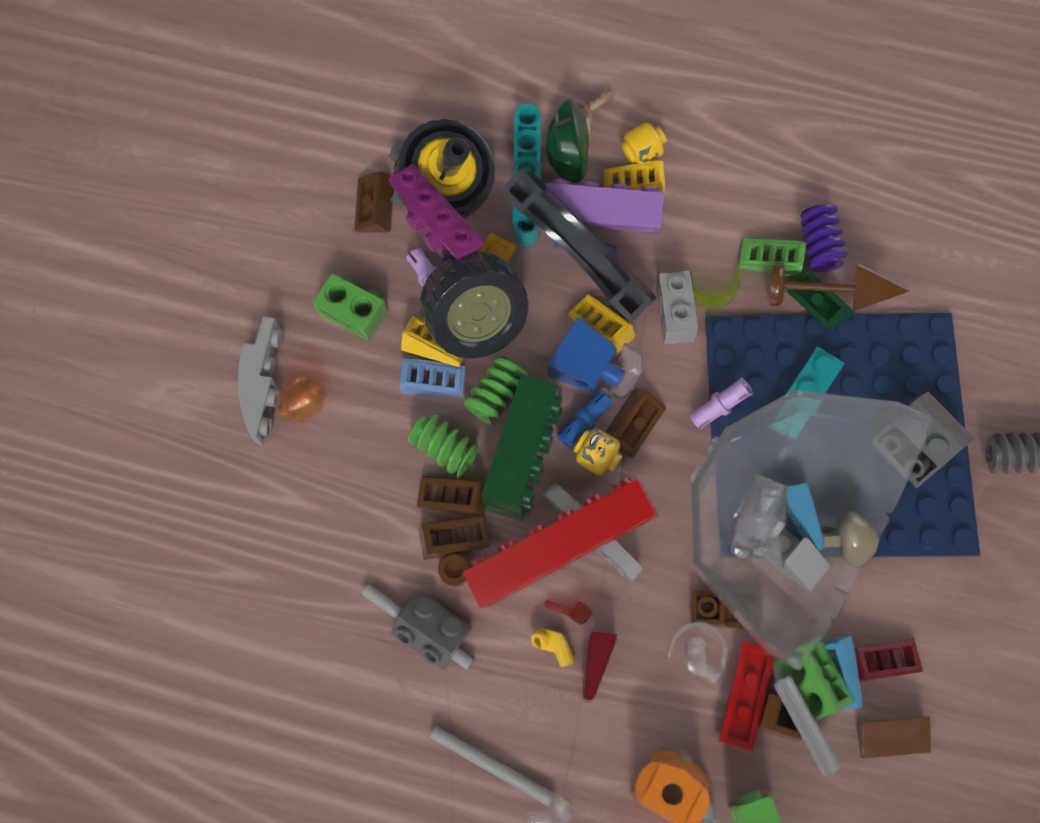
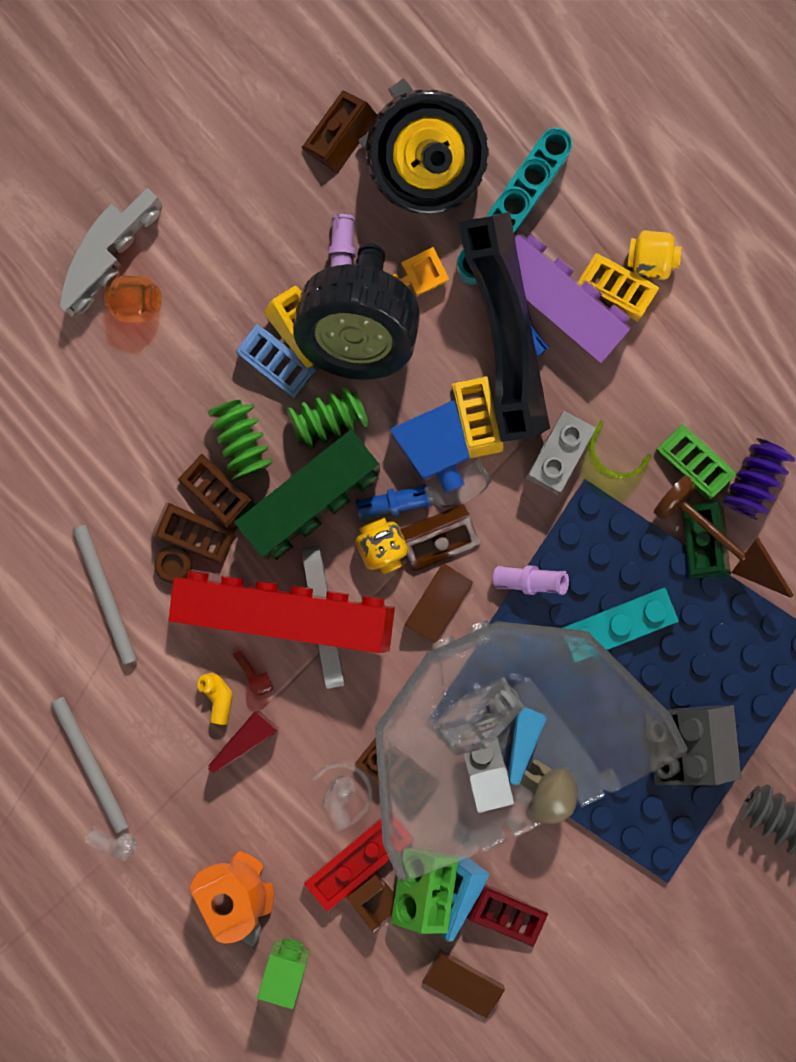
camera: 30 degrees right, 15 degrees up
bright green brick [313,273,388,341] -> none
magenta bracket [389,164,483,259] -> none
dark grey bracket [391,591,472,670] -> none
dark green hat [545,89,614,184] -> none
light grey axle [774,675,840,776] -> none
none -> reddish brown slope [404,563,473,643]

